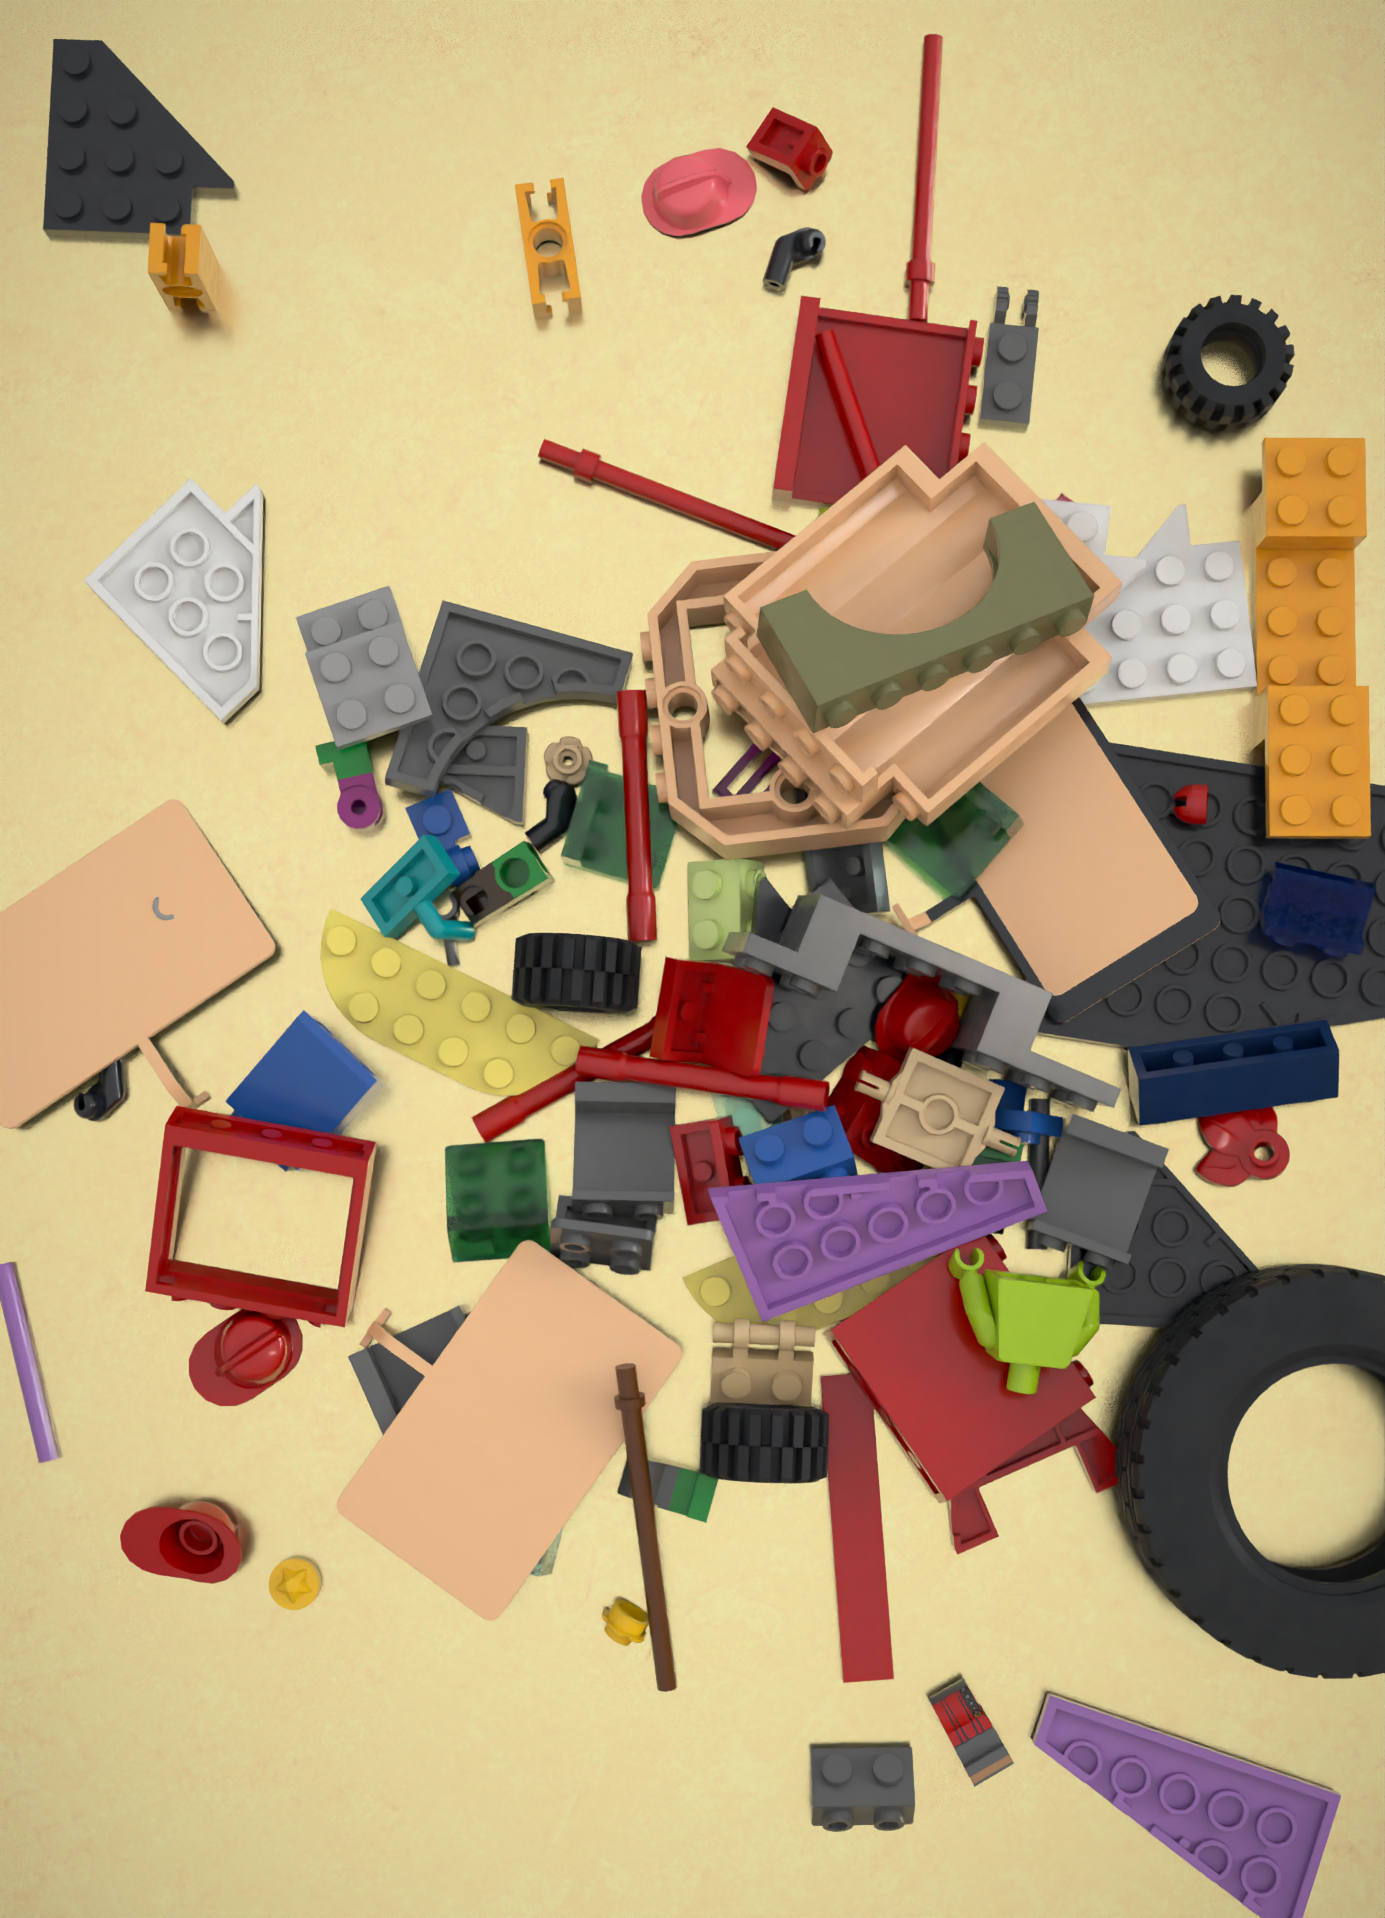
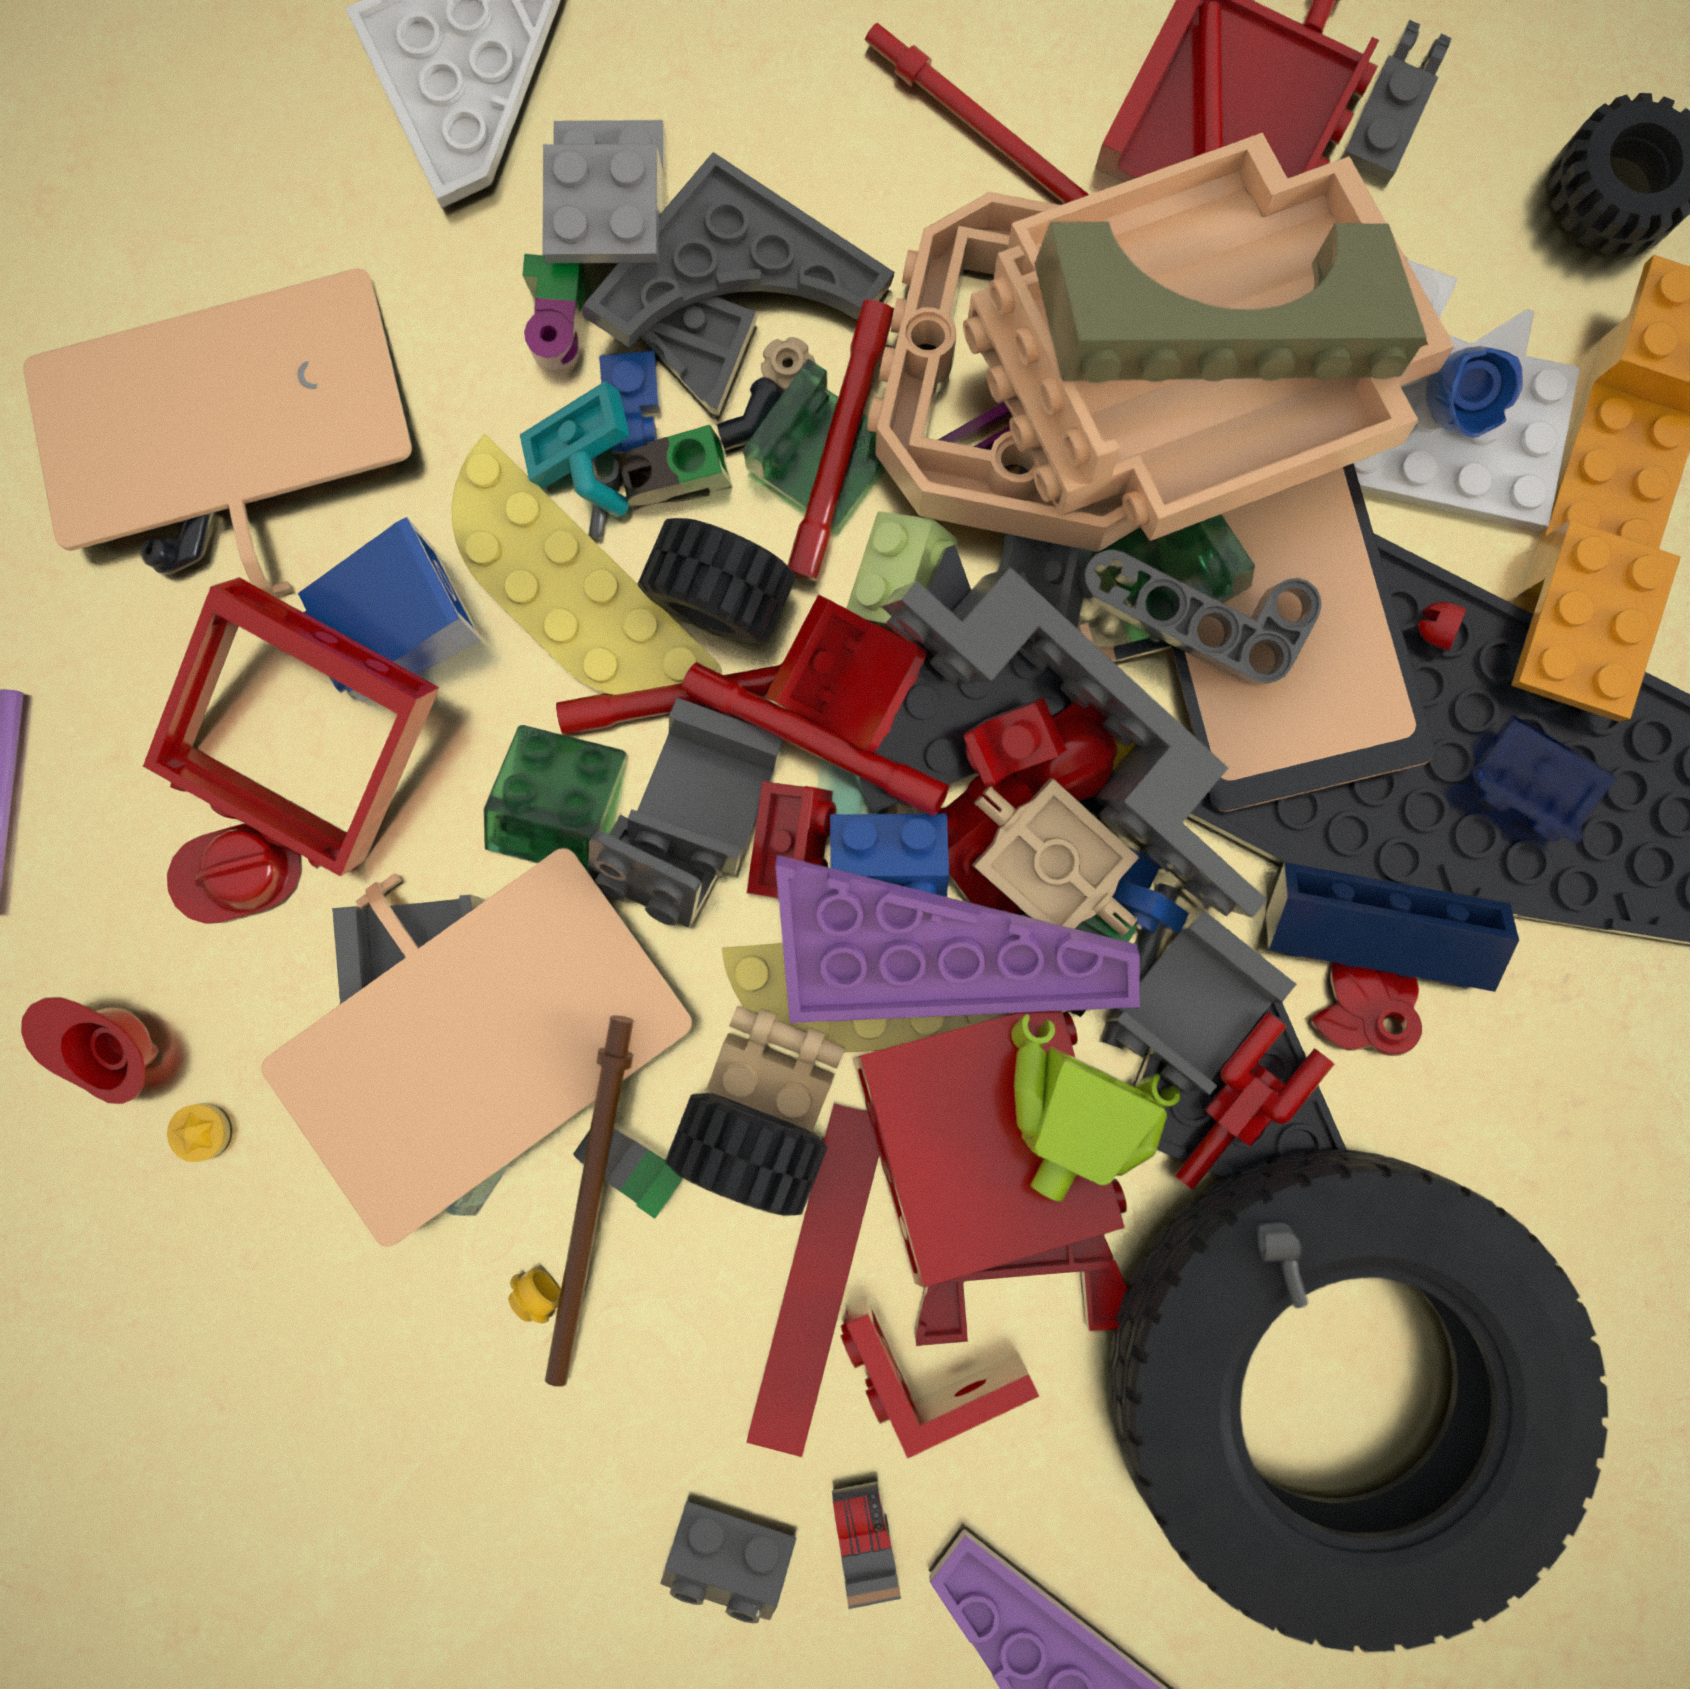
camera: 20 degrees right, 0 degrees up
none -> red bracket [840,1296,1040,1459]
none -> red bracket [964,697,1067,787]
none -> dark grey beam [1080,550,1322,686]
none -> red plant [1175,1011,1335,1190]
none -> dark grey hand [1258,1223,1308,1308]
none -> blue hair [1425,346,1523,438]

